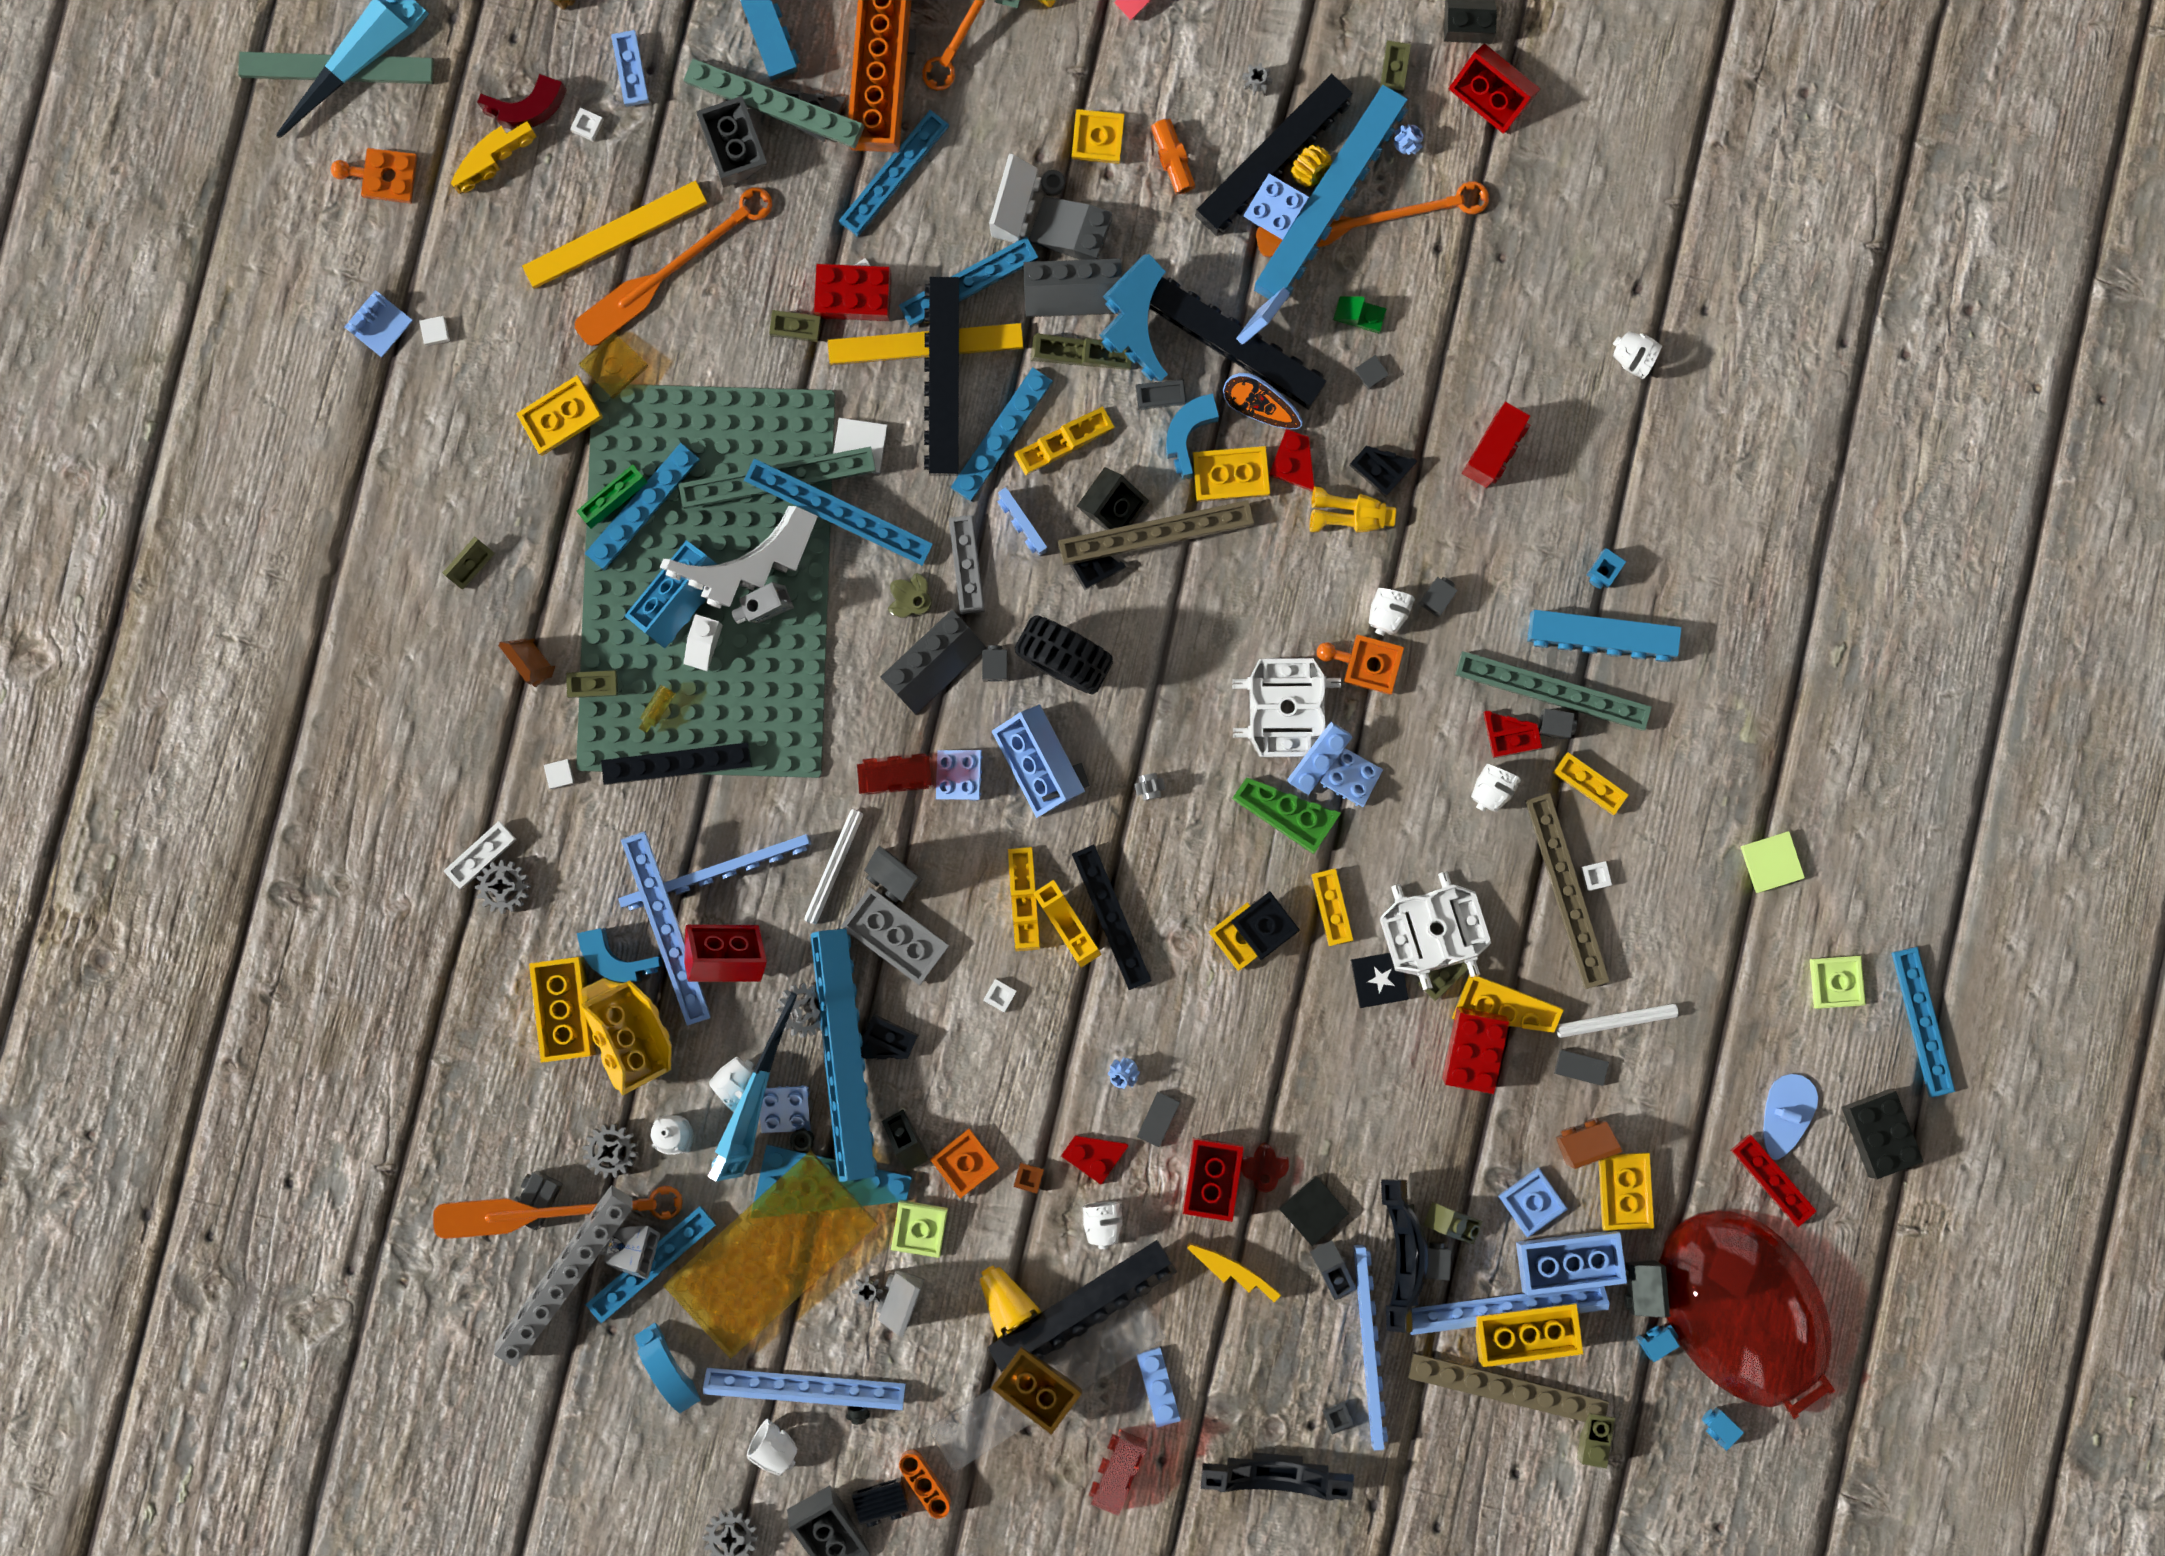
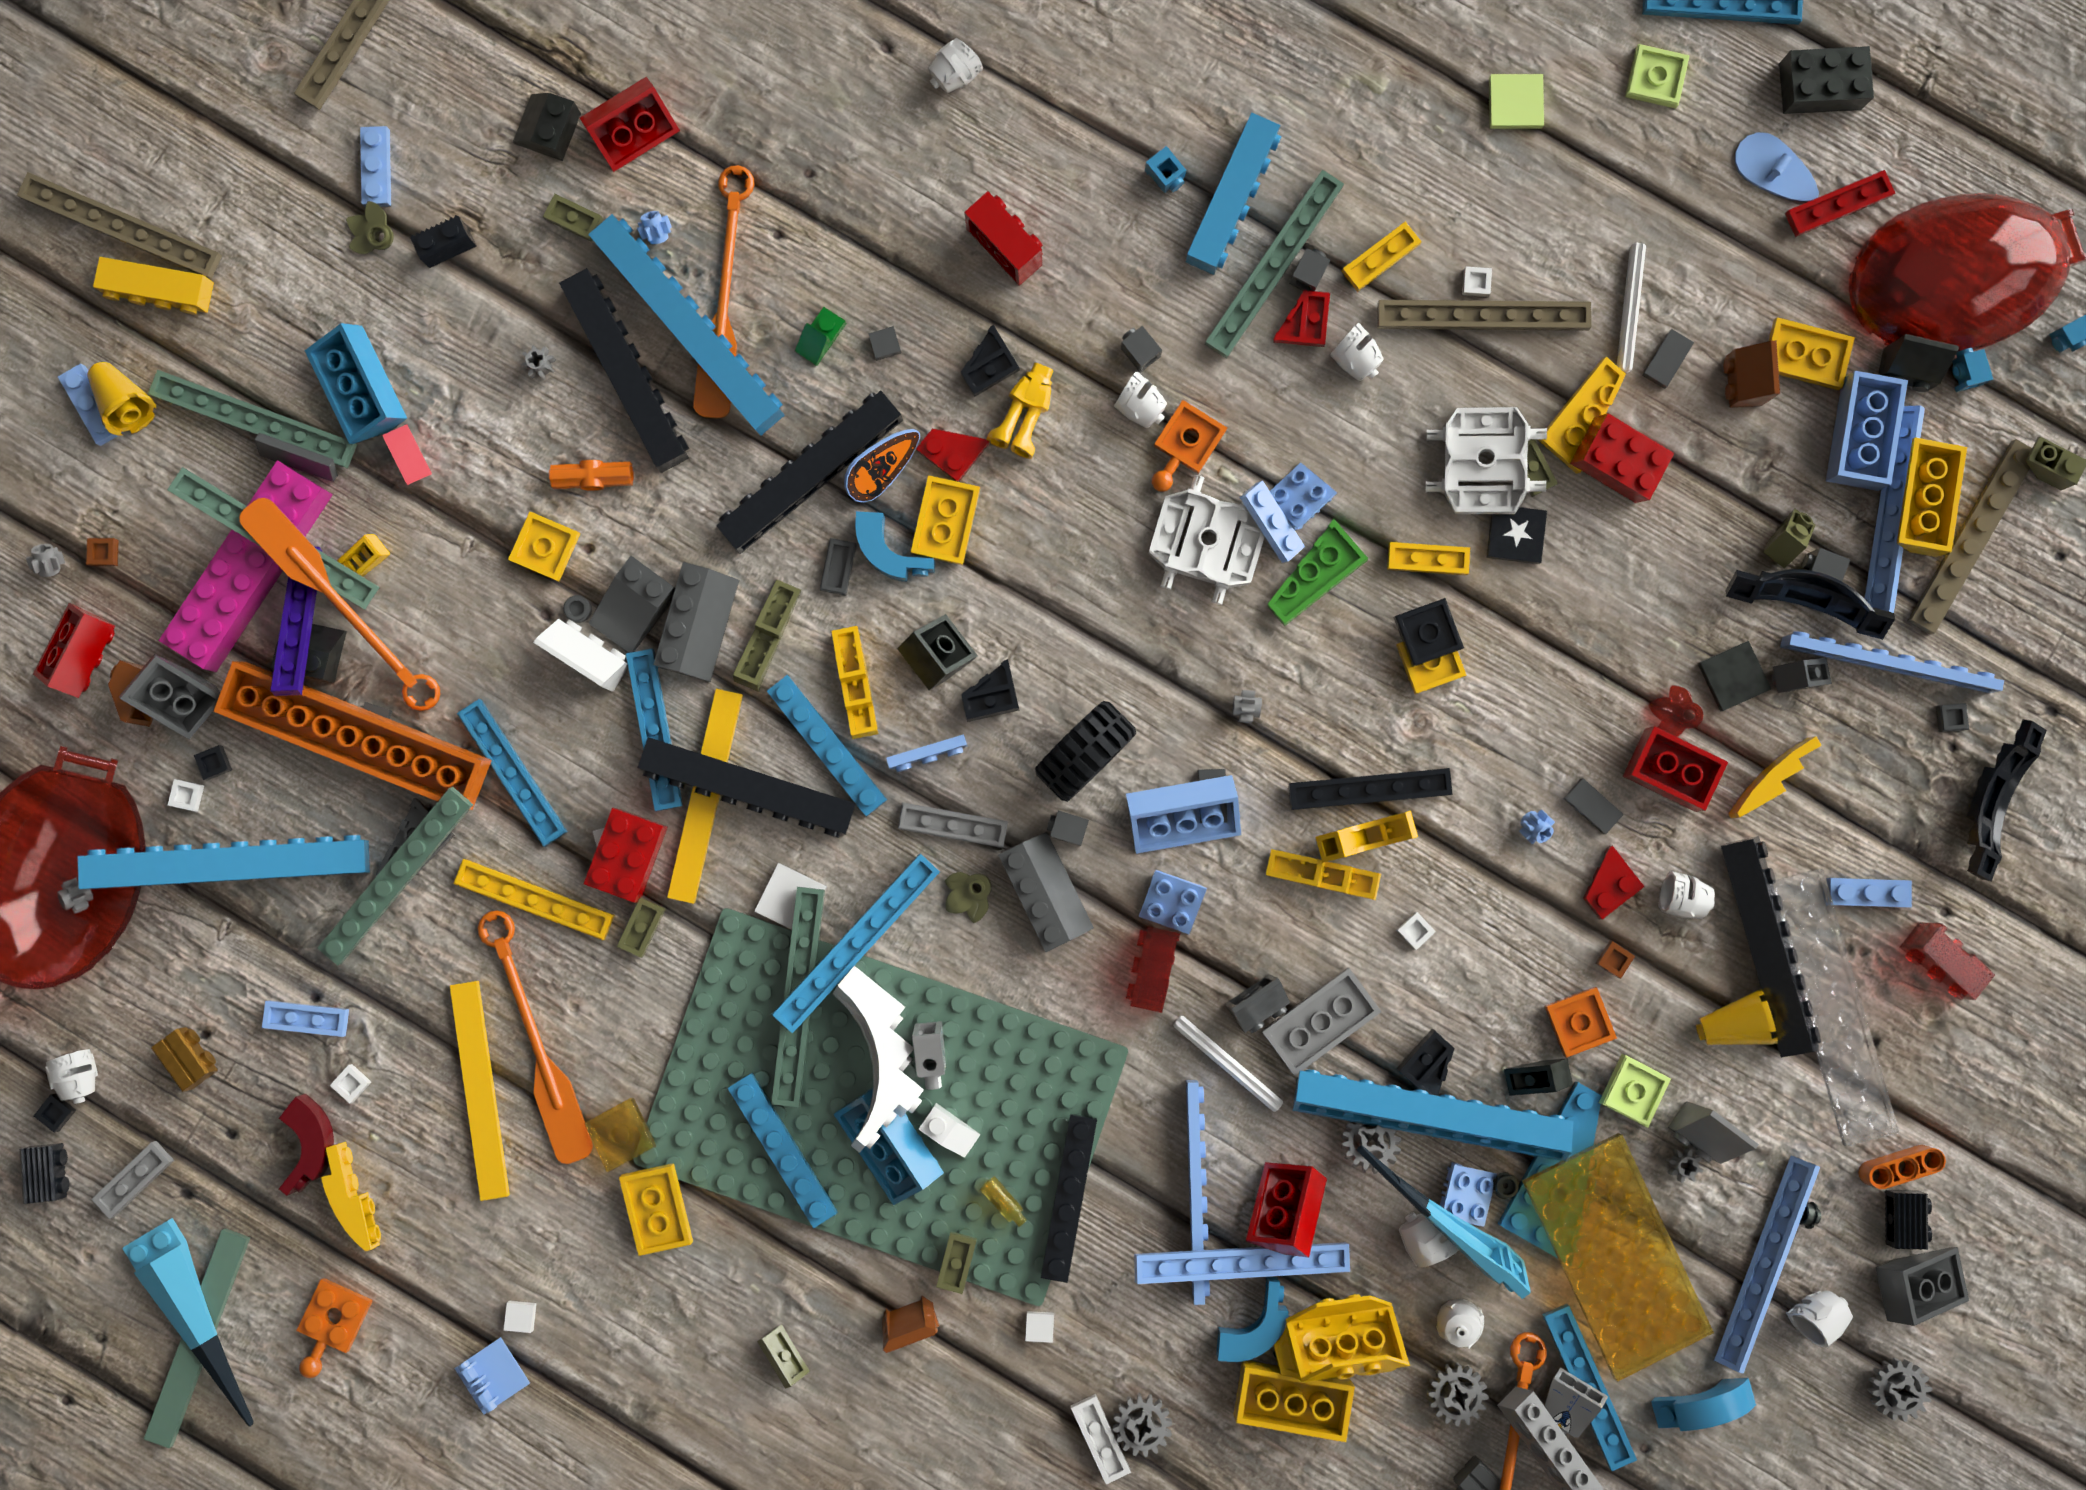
camera: 70 degrees left, 0 degrees up
green plate [577,464,648,529] -> none
dark grey slope [696,96,767,188] -> none
pearl gold slope [991,1347,1082,1435] -> none
dark tan plate [1058,500,1254,566] -> none
dark azure arch [1099,254,1168,381] -> none
light blue tile [1236,287,1290,344] -> none
light blue hinge [1243,174,1309,240] -> none
yellow gear [1291,145,1332,188] -> none
light blue tile [1498,1168,1568,1238] -> none
none -> yellow tile [453,859,615,940]

